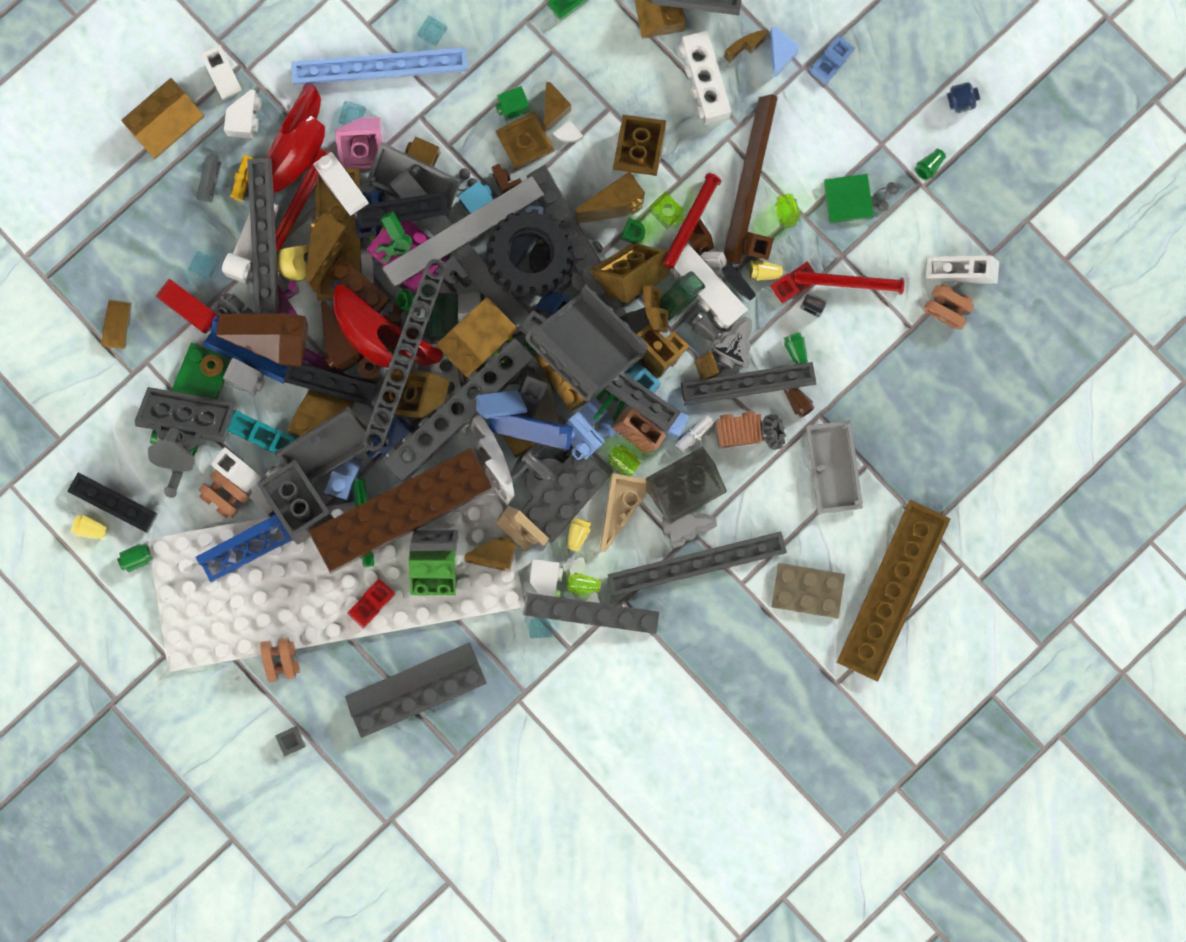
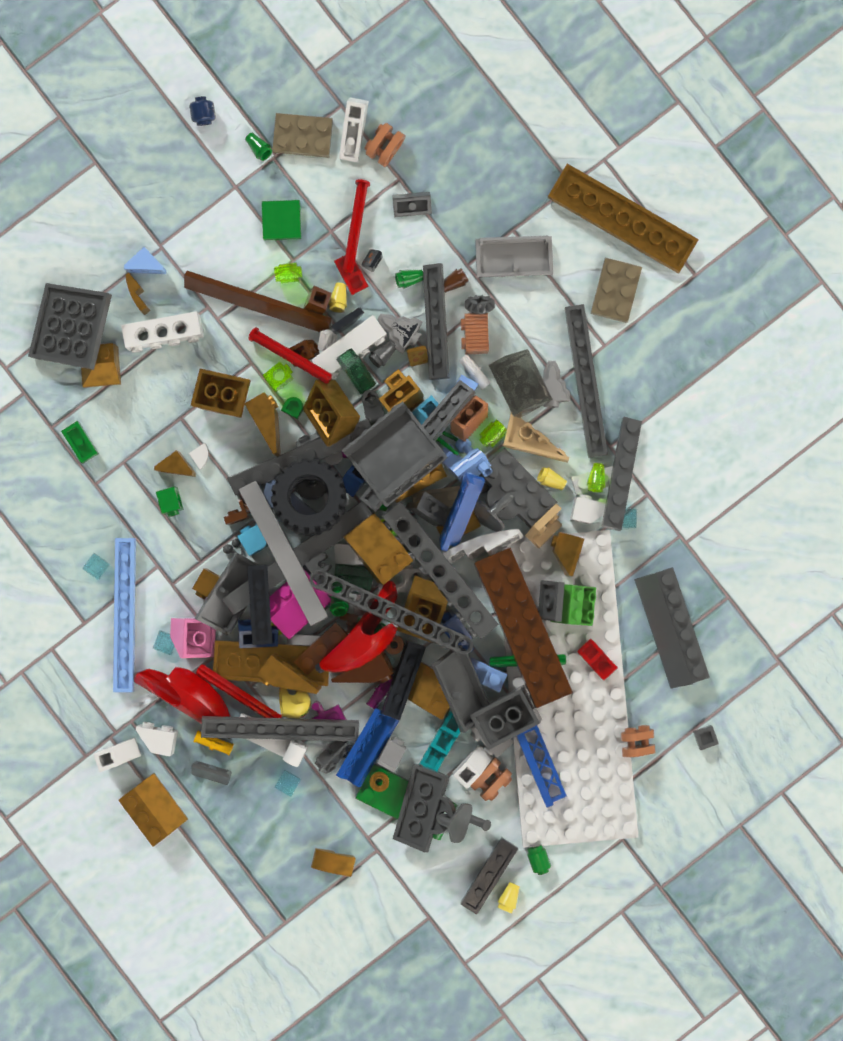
camera: 80 degrees left, 5 degrees up
red beam [155,279,219,334] -> none
reddish brown wedge [216,313,309,367] -> none
white slope [313,152,369,216] -> none
green bar [376,211,413,262] -> none
medium blue slope [476,390,527,419] -> none
pearl gold tile [496,111,554,171] -> none
pearl gold slope [643,285,668,333] -> none
medium blue slope [810,35,855,85] -> none
dark grey piece [871,182,898,211] -> none
none -> dark tan plate [272,113,333,158]
none -> dark grey slope [392,192,432,217]

